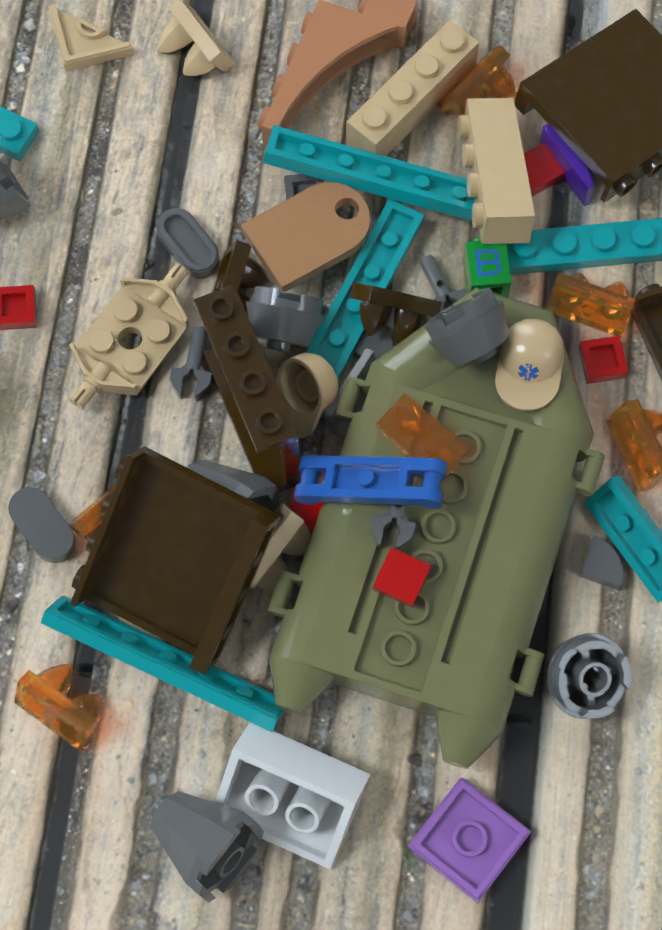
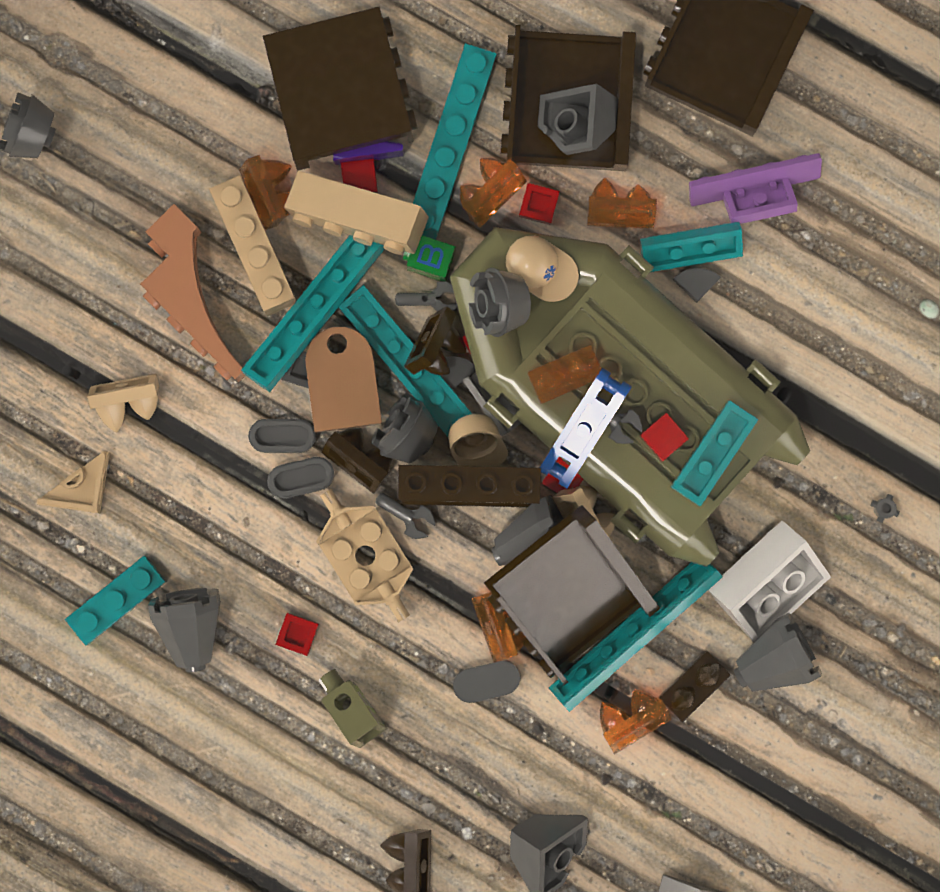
camera: 65 degrees left, 15 degrees up
medium lavender tile [407,777,531,903] -> none
dark grey cone [546,633,632,719] -> none
none -> dark grey tile [248,419,317,453]
none -> dark brown tile [658,650,731,723]
none -> teal plate [670,400,758,506]
none -> dark grey piece [870,494,900,523]

